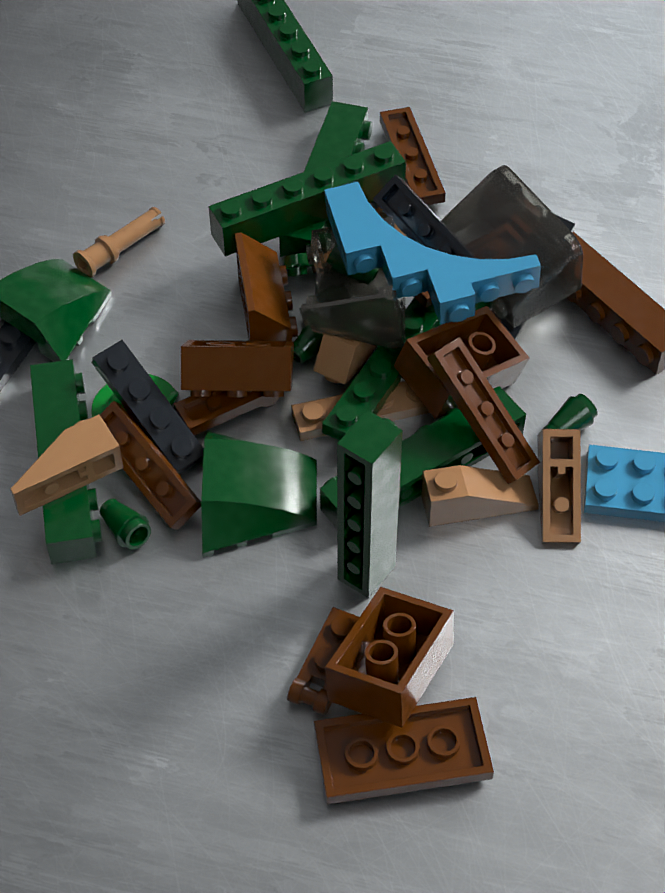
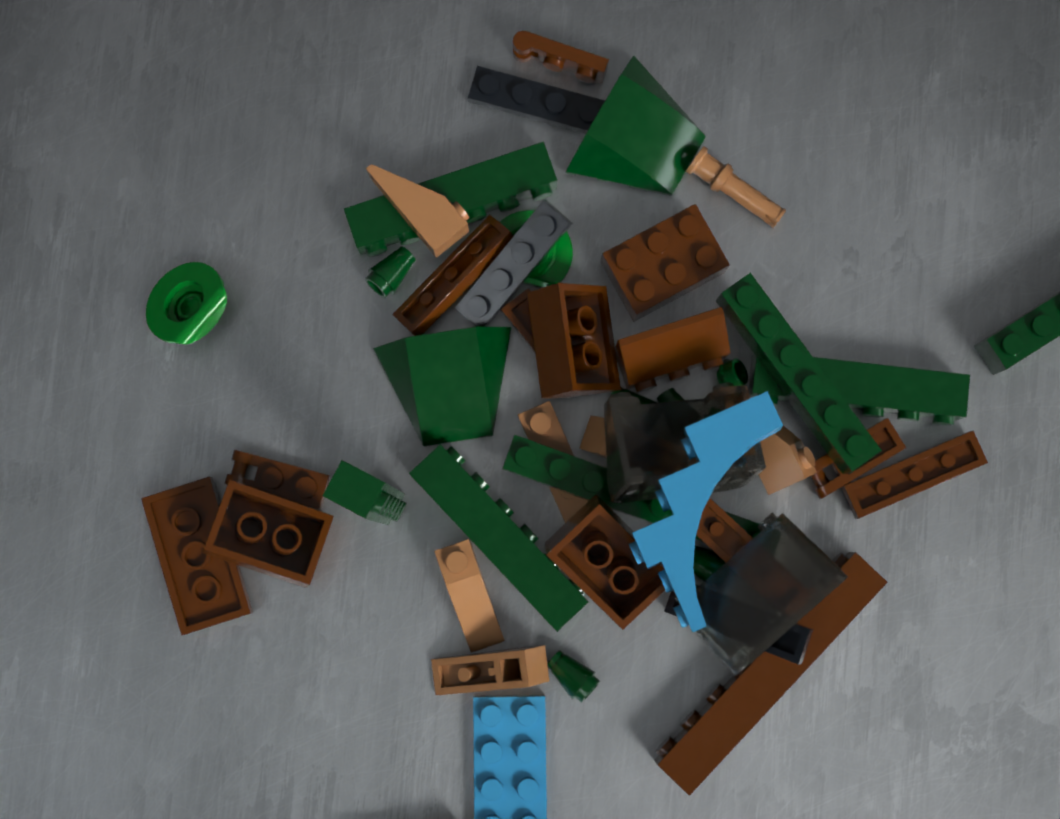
camera: 80 degrees right, 30 degrees up
black plate [373,174,477,259] -> none
reddish brown plate [427,337,541,484] -> none
none -> green hat [146,262,227,344]
none -> reddish brown brick [600,204,730,322]

